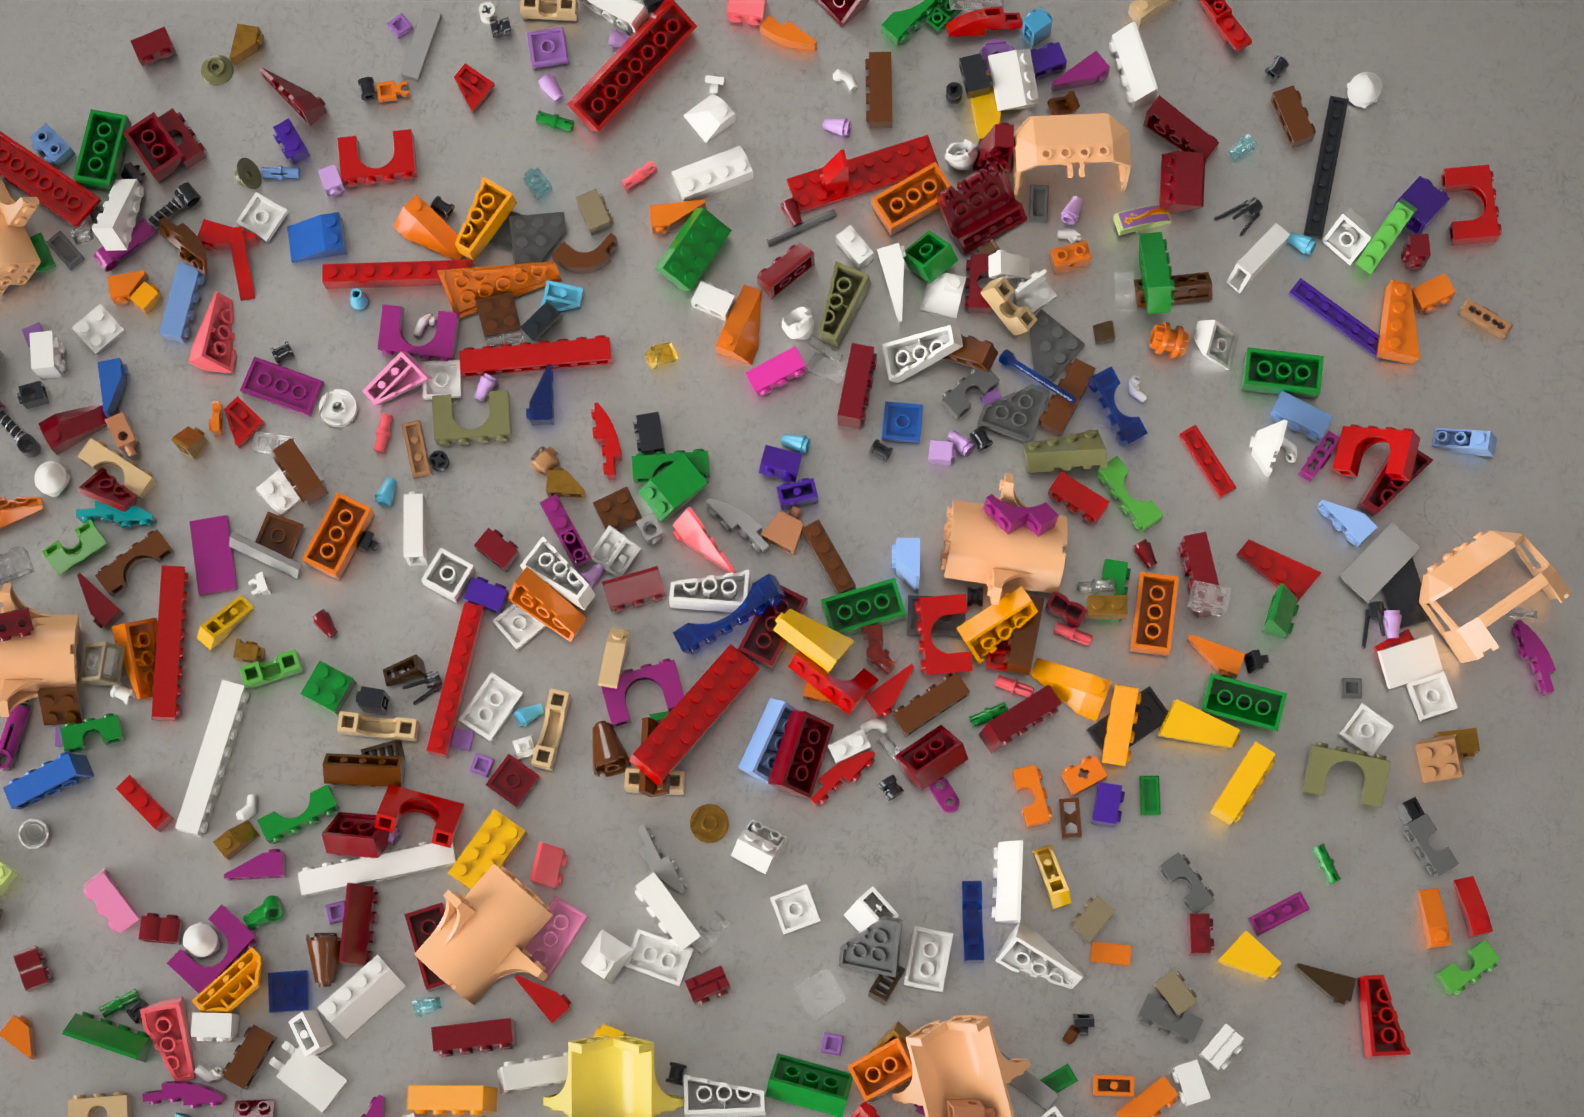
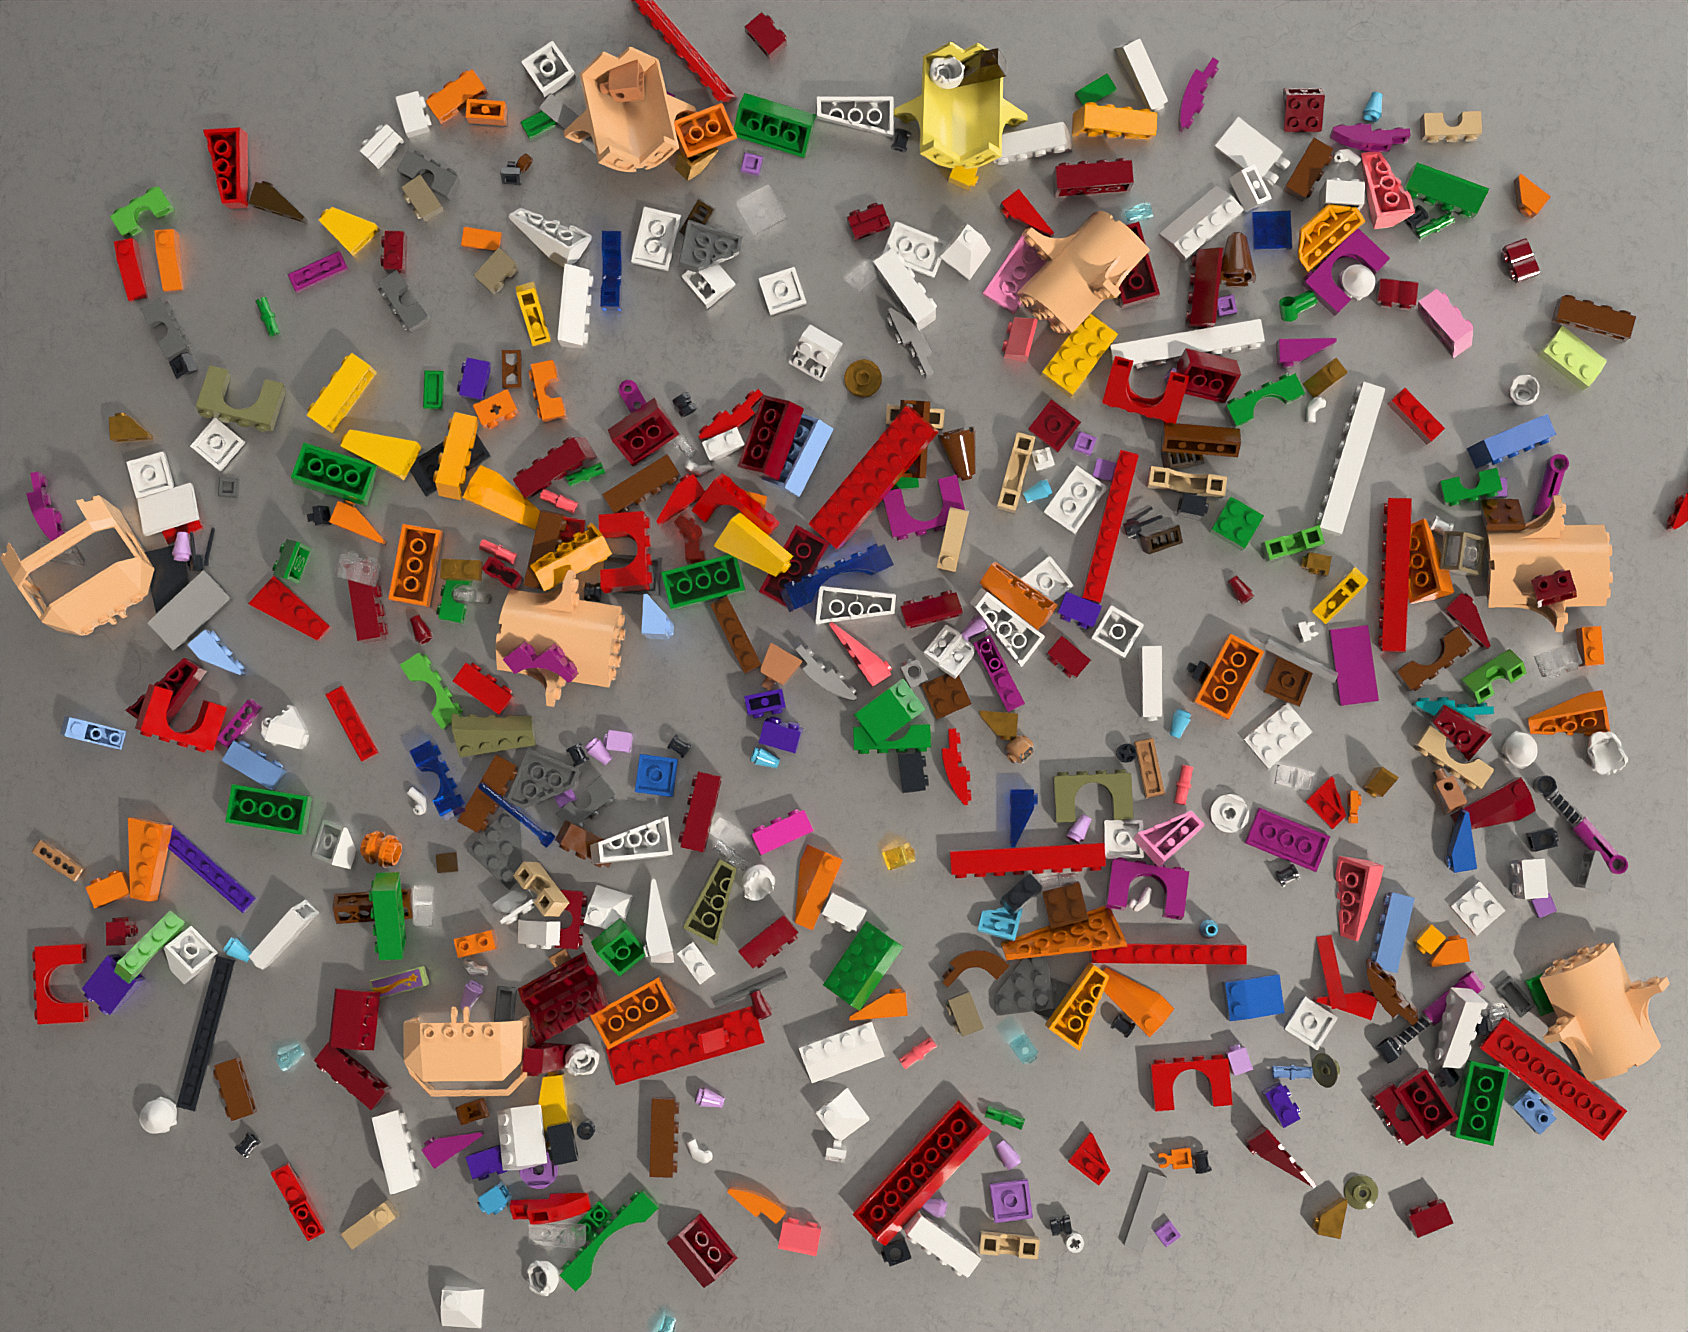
camera: 175 degrees right, 10 degrees up
reddish brown brick [272,438,329,505] -> none
black plant [1214,197,1263,235] -> none
medium nougat brick [1415,734,1465,783] -> none

